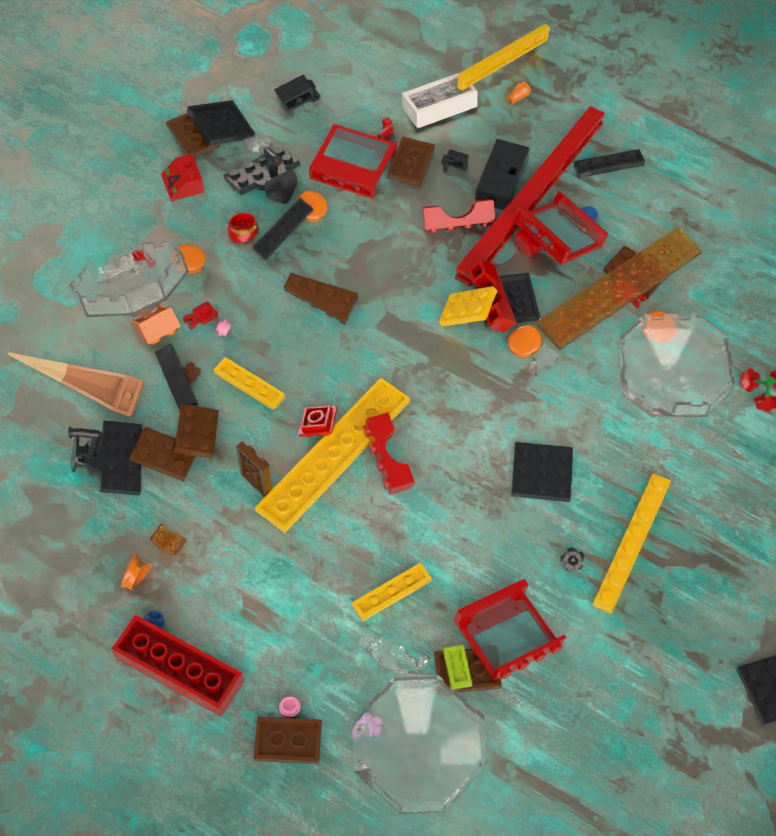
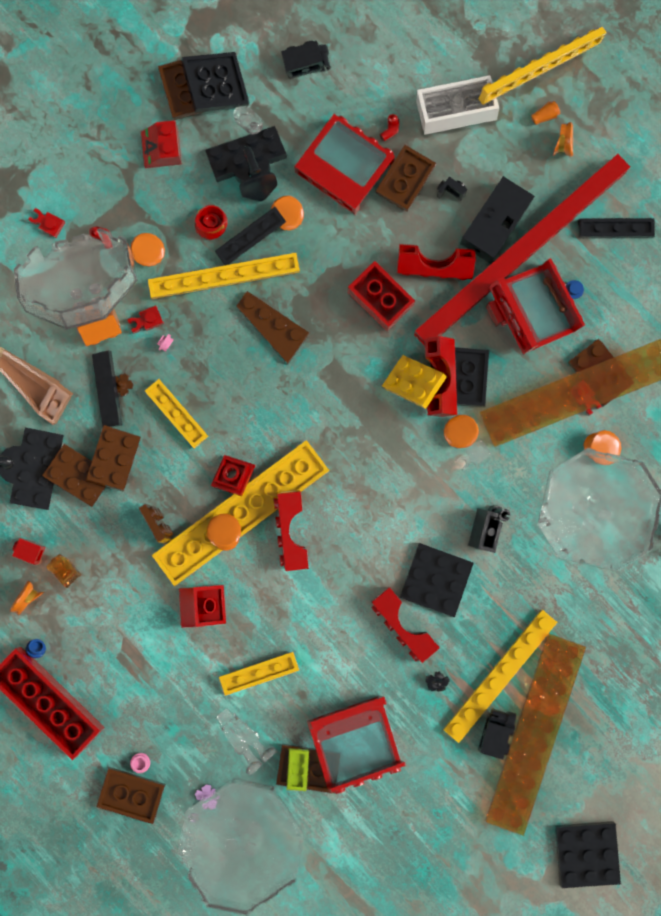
camera: 15 degrees right, 25 degrees up
none -> red brick [12,538,46,565]
none -> red plate [28,208,65,238]
none -> yellow plate [148,253,300,299]
none -> red slope [179,585,226,628]
none -> orange piece [207,514,241,551]
none -> red brick [347,261,415,332]
none -> red arch [371,587,440,663]
none -> black hinge [468,505,510,553]
none -> black hinge [478,708,516,760]
none -> clear orange plate [485,634,586,836]
none -> orange piece [553,122,573,157]

